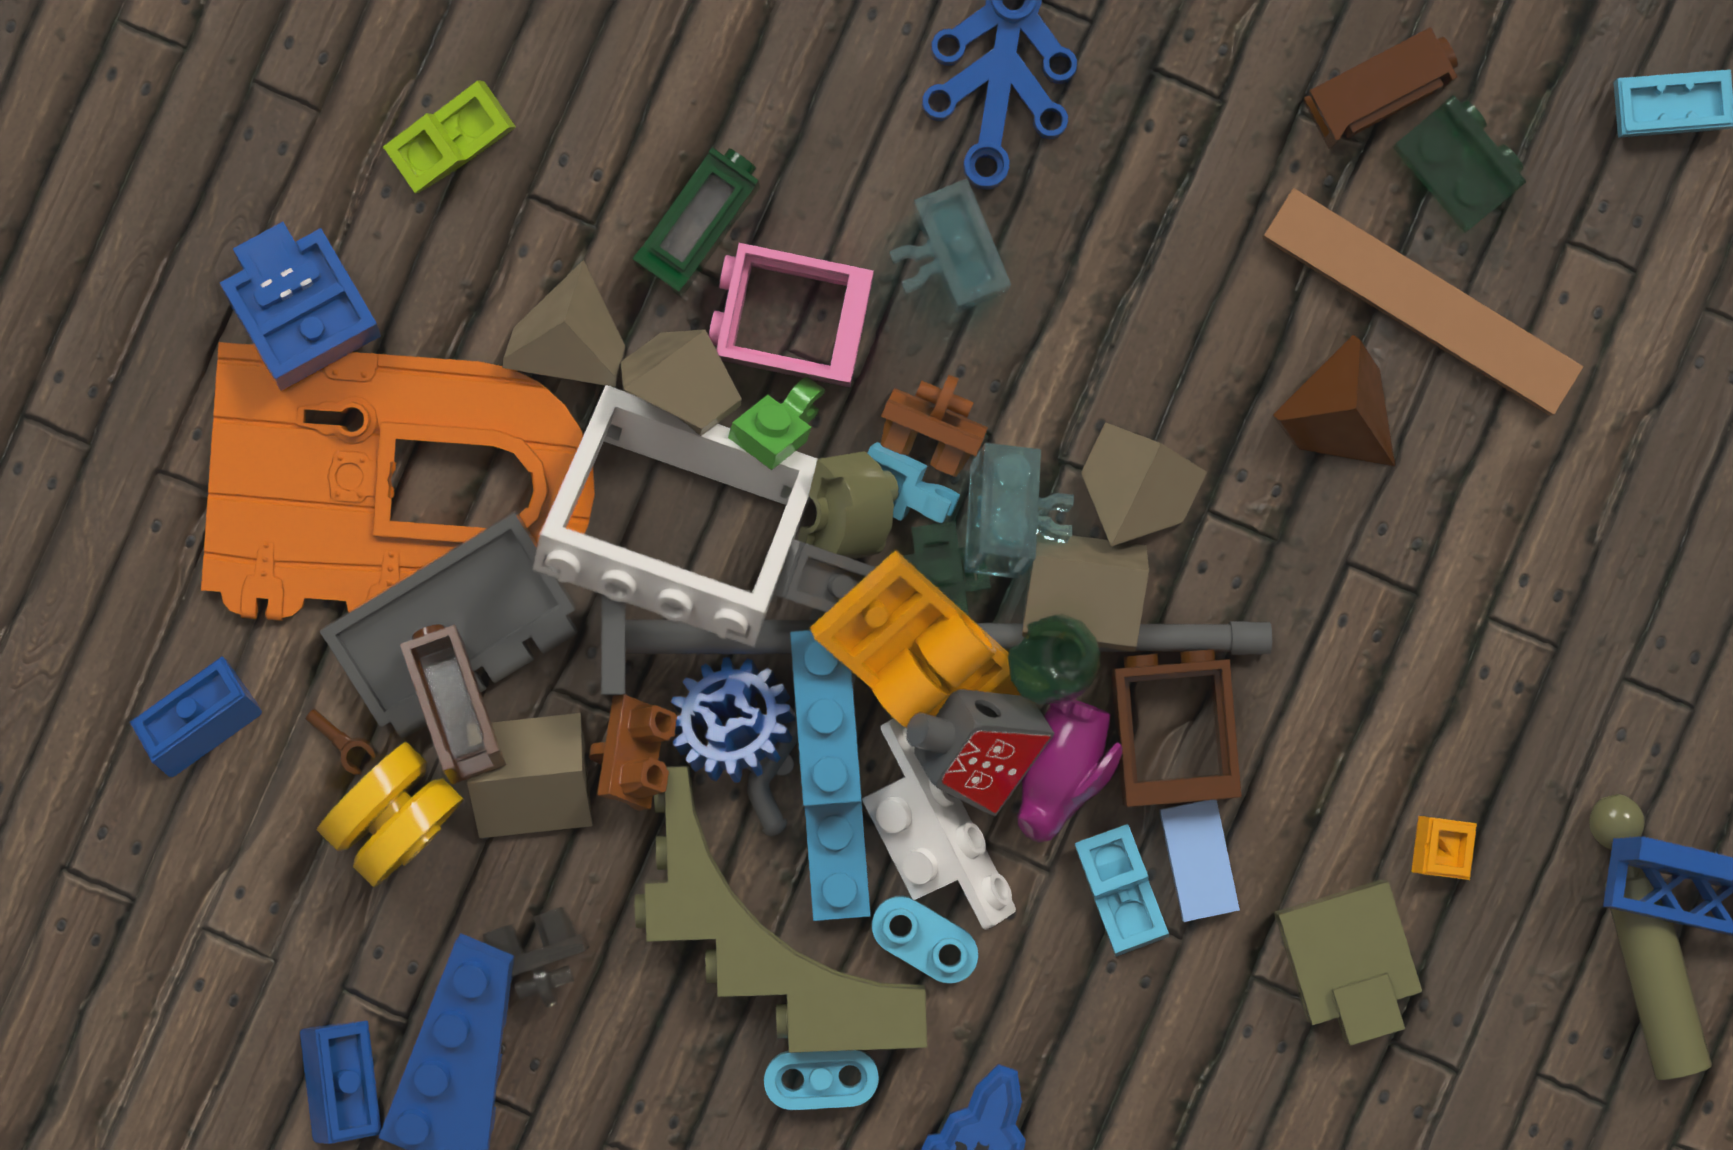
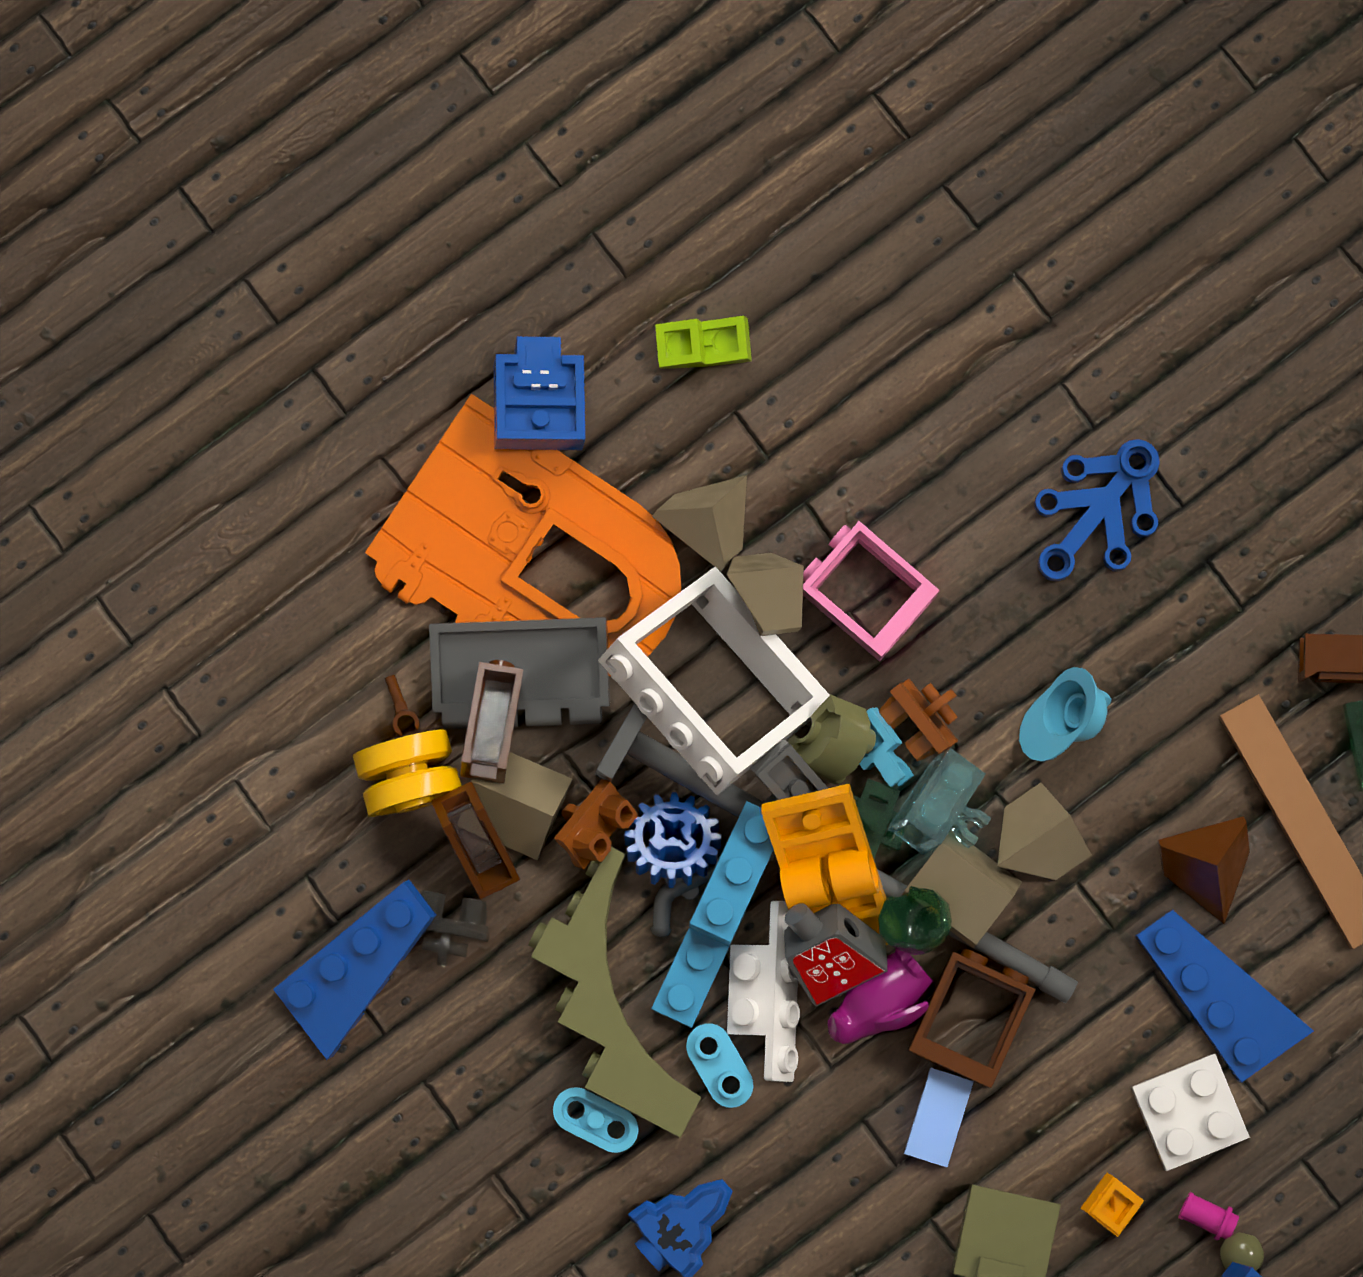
camera: 40 degrees right, 5 degrees down
blue slope [130,656,262,777] -> none
blue slope [300,1020,381,1144] -> none
dark green window [632,147,760,298] -> none
bright green plate [728,377,825,470] -> none
clear light blue brick [889,179,1011,313] -> none
medium azure slope [1075,824,1169,957] -> none
none -> reddish brown window [431,781,520,900]
none -> medium azure piece [1019,667,1112,762]
none -> white plate [1131,1054,1250,1171]
none -> blue wing [1135,910,1314,1083]
none -> dark pink pin [1178,1192,1239,1241]

